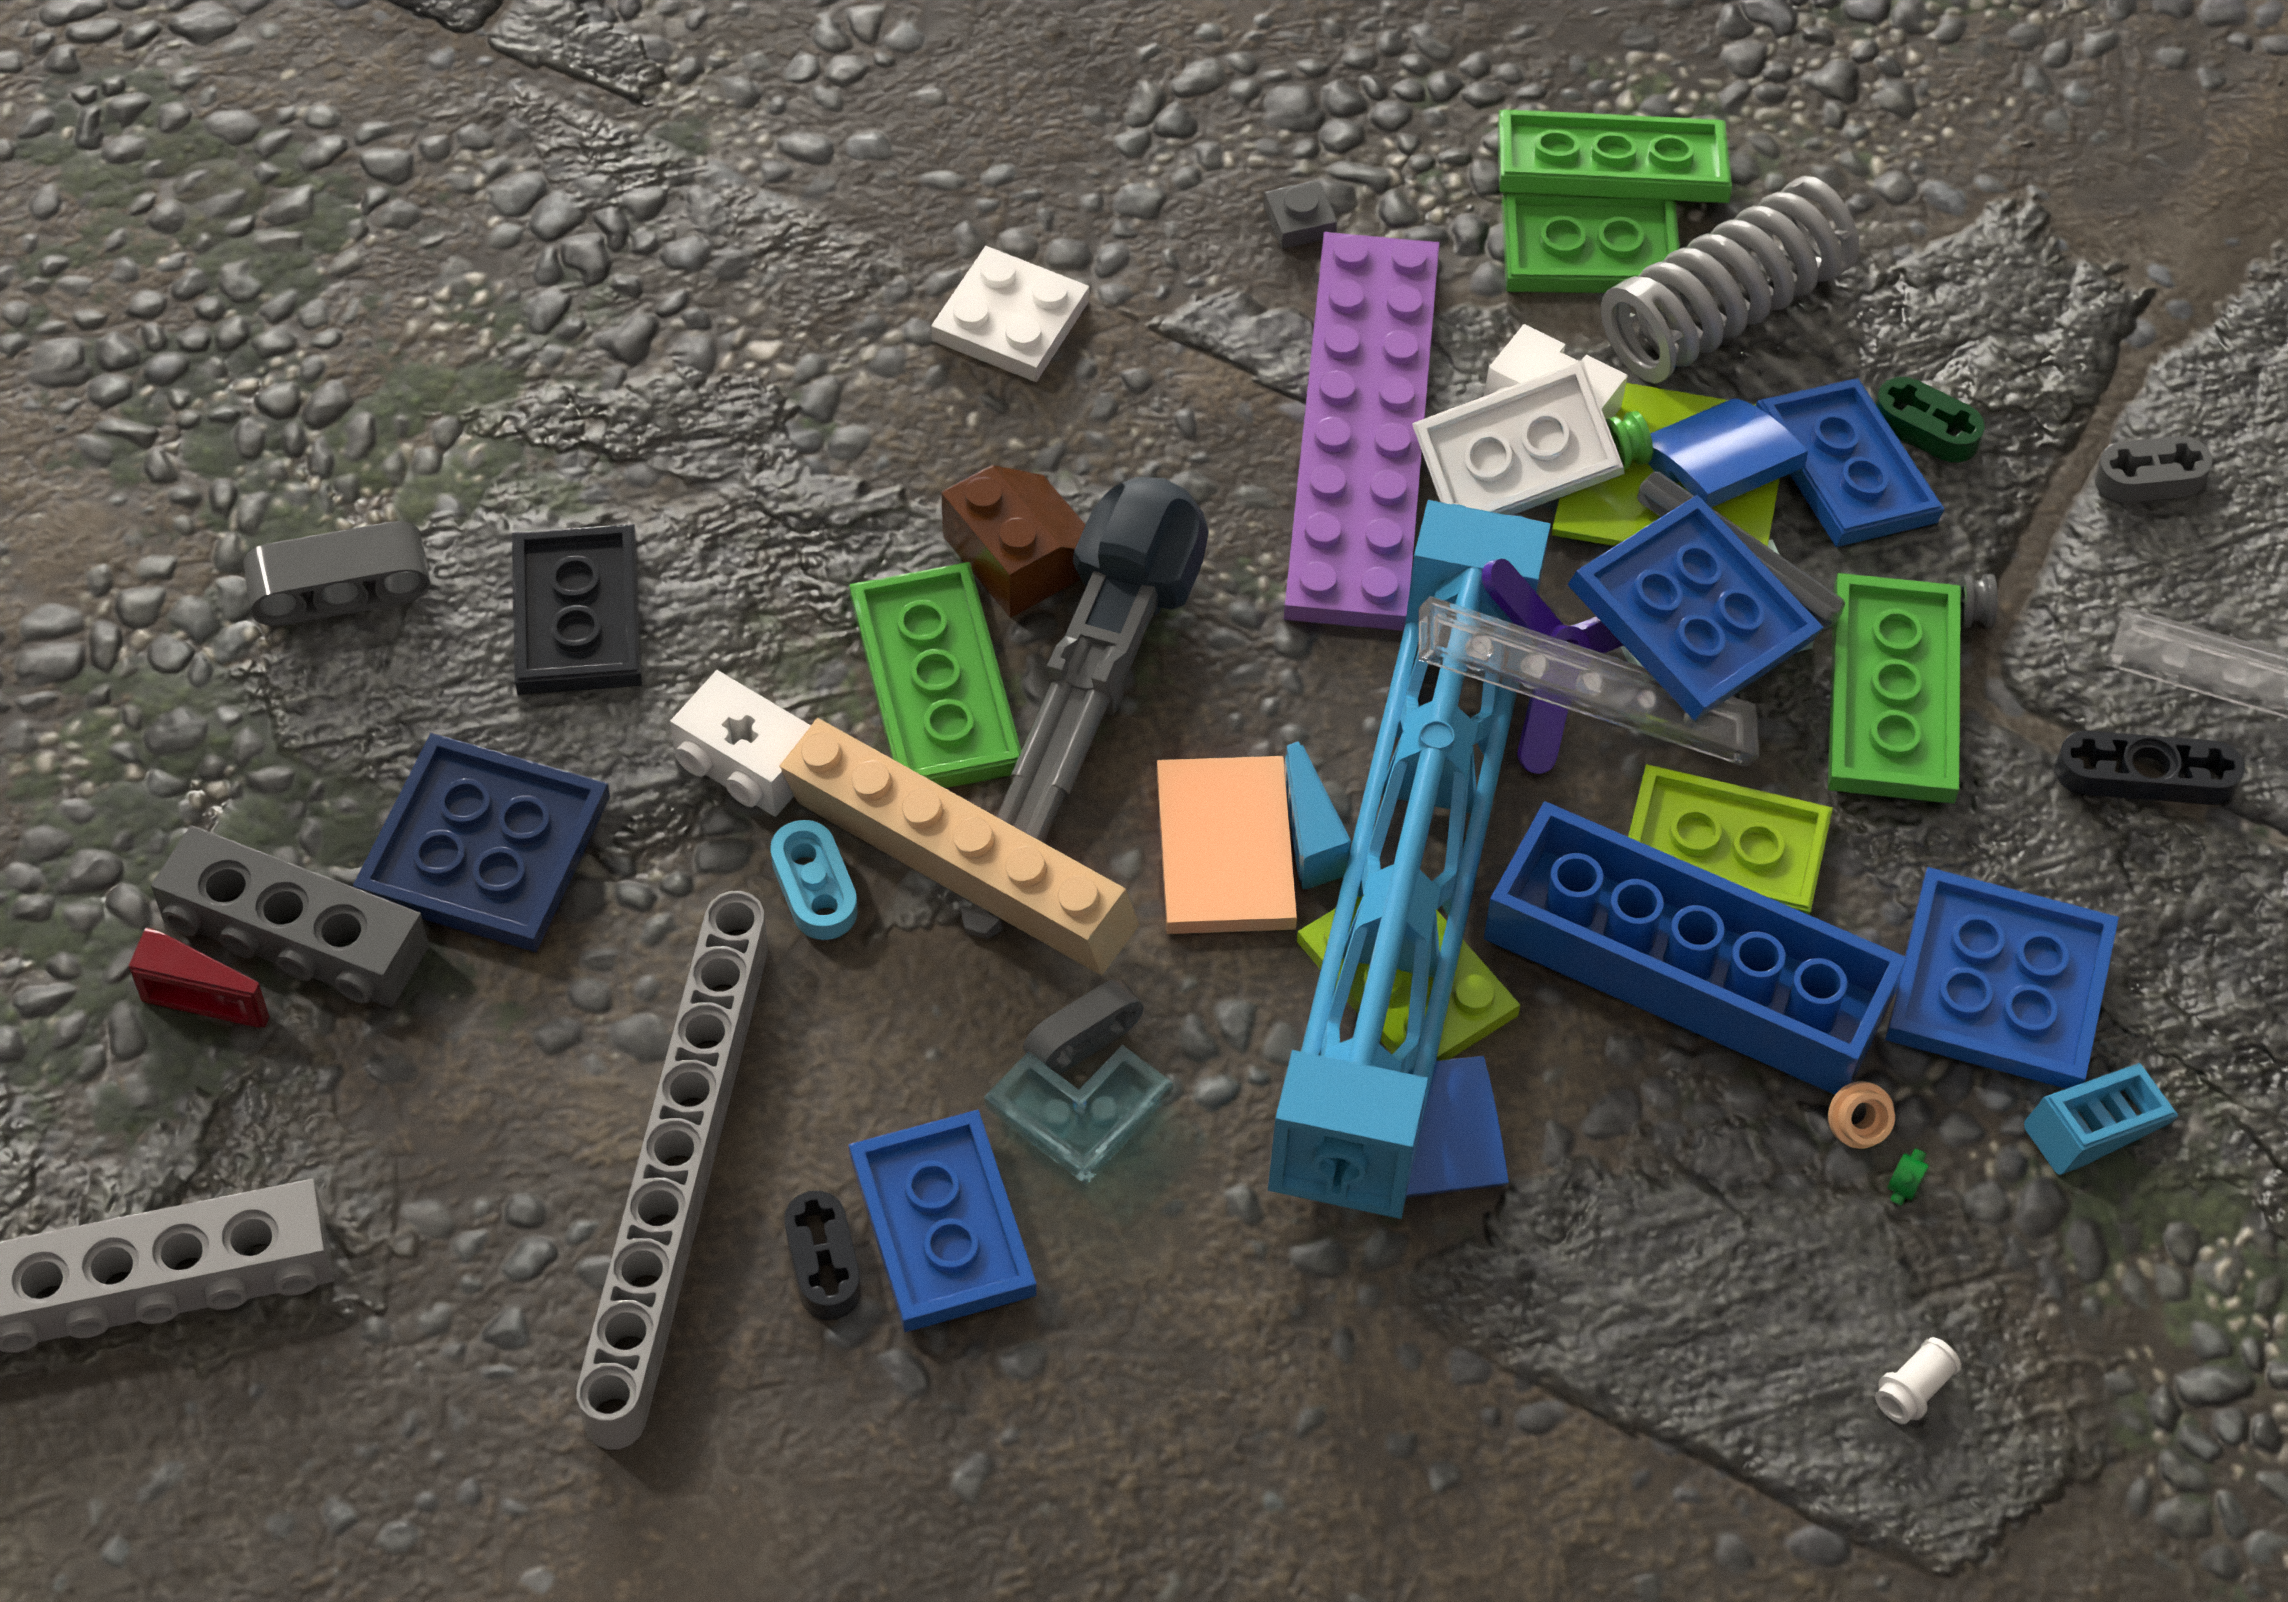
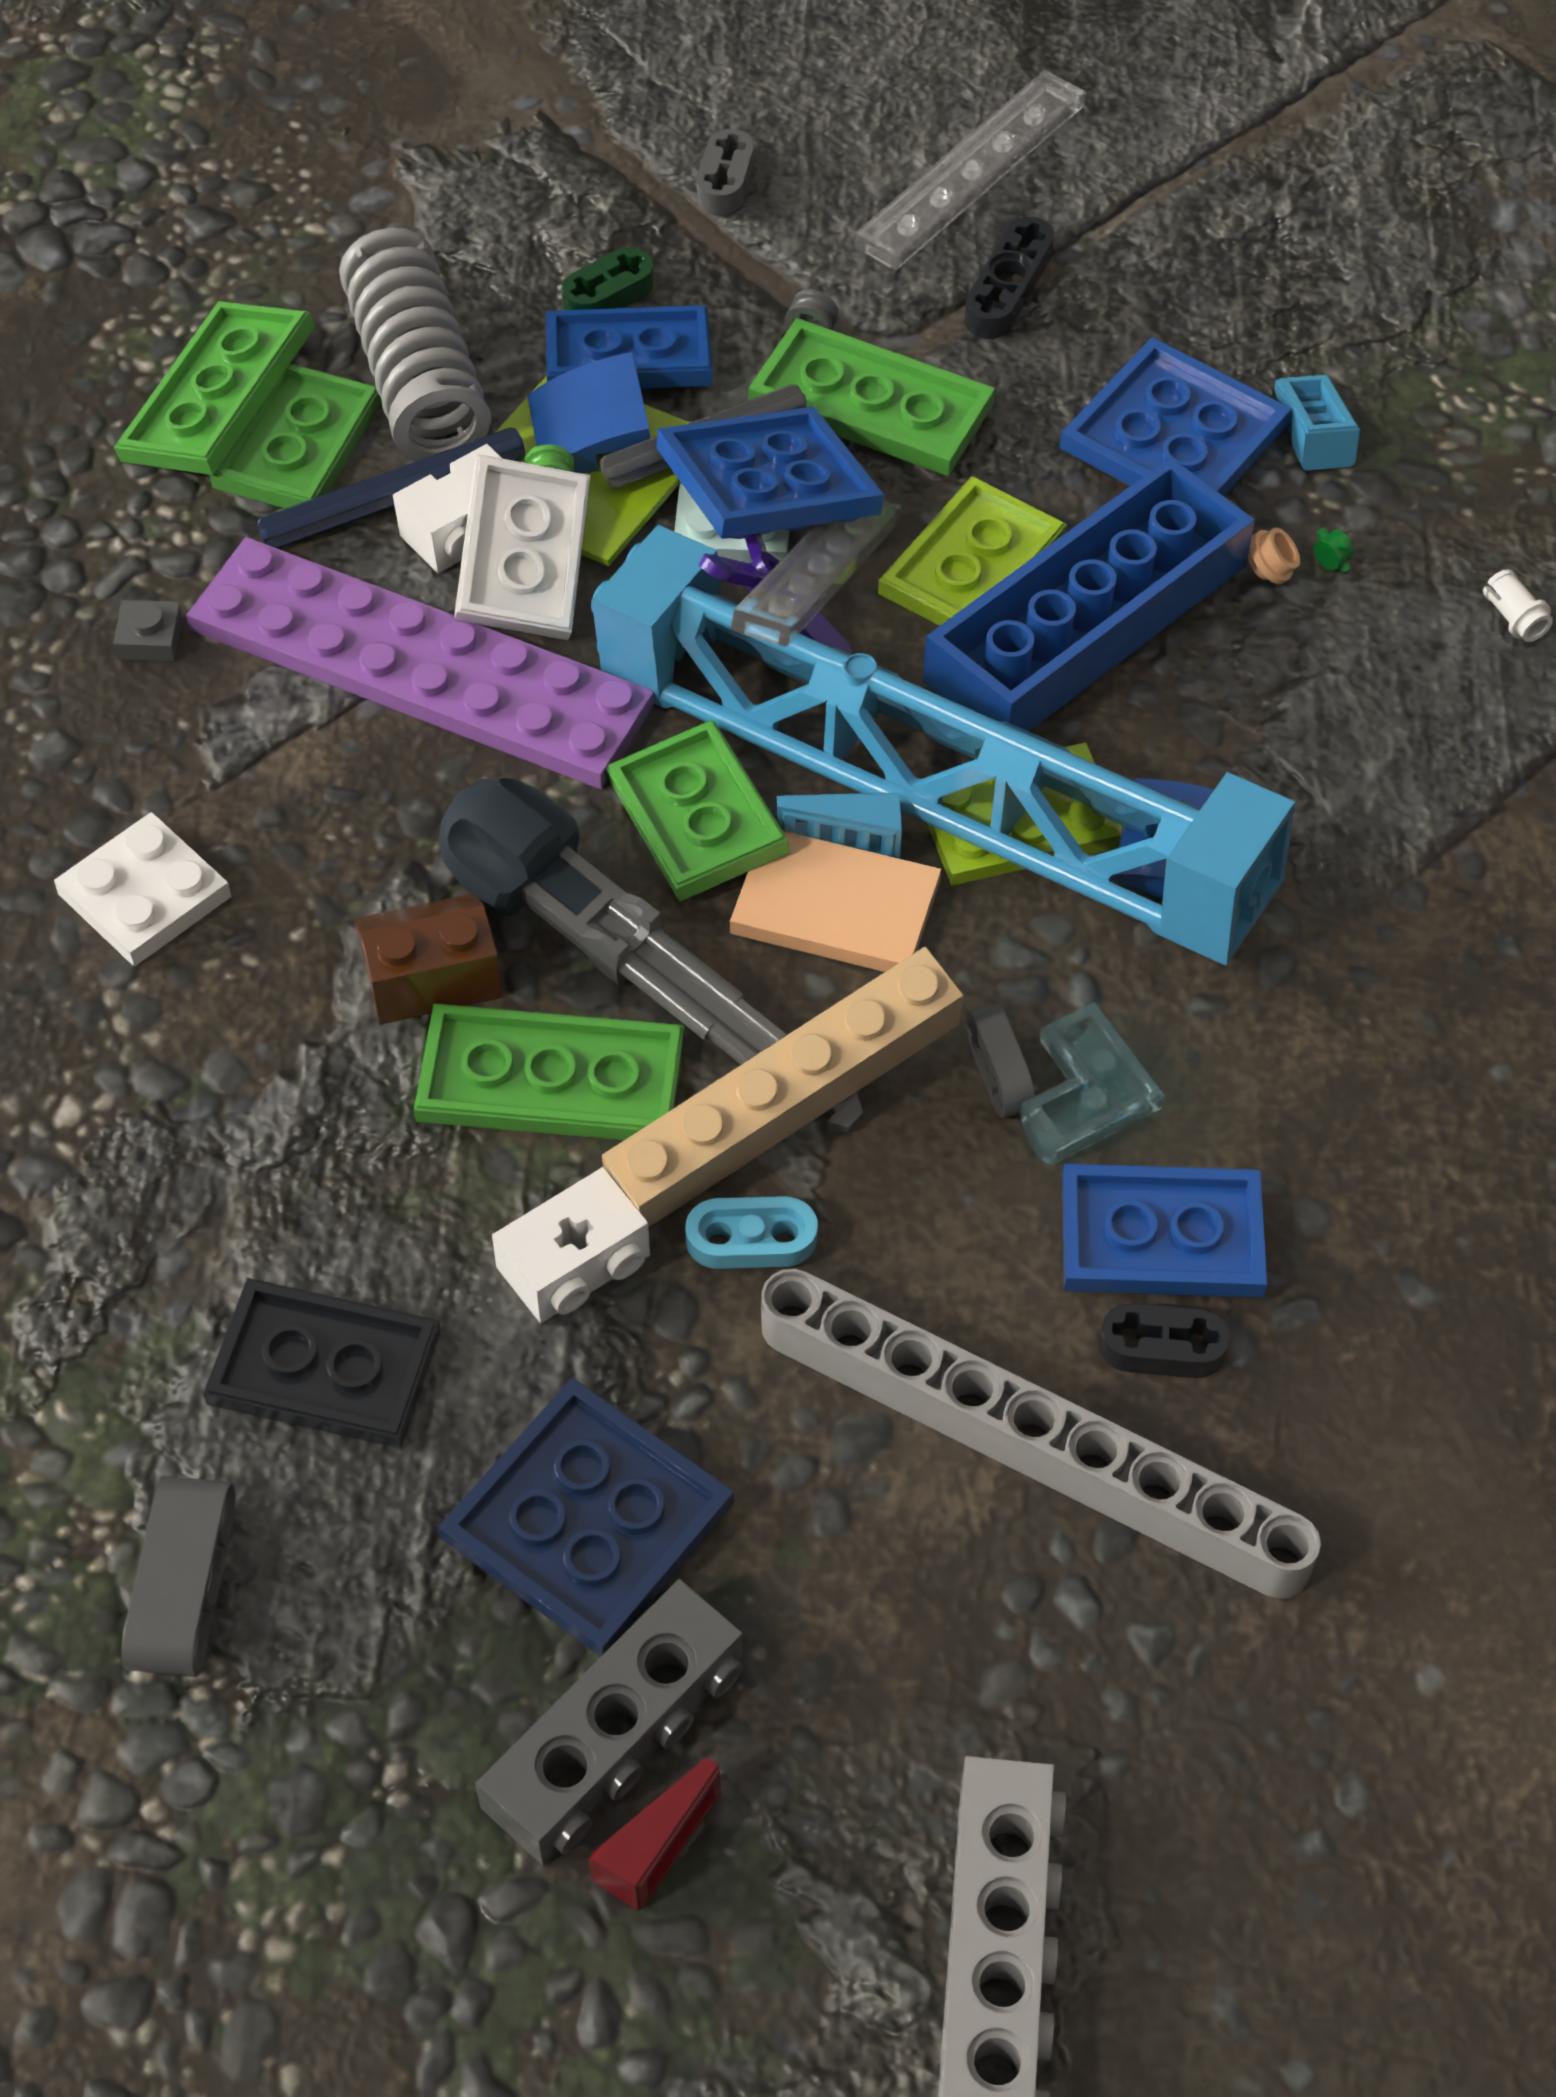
camera: 70 degrees left, 0 degrees up
none -> dark blue axle [257,427,525,548]
none -> bright green tile [606,719,790,902]

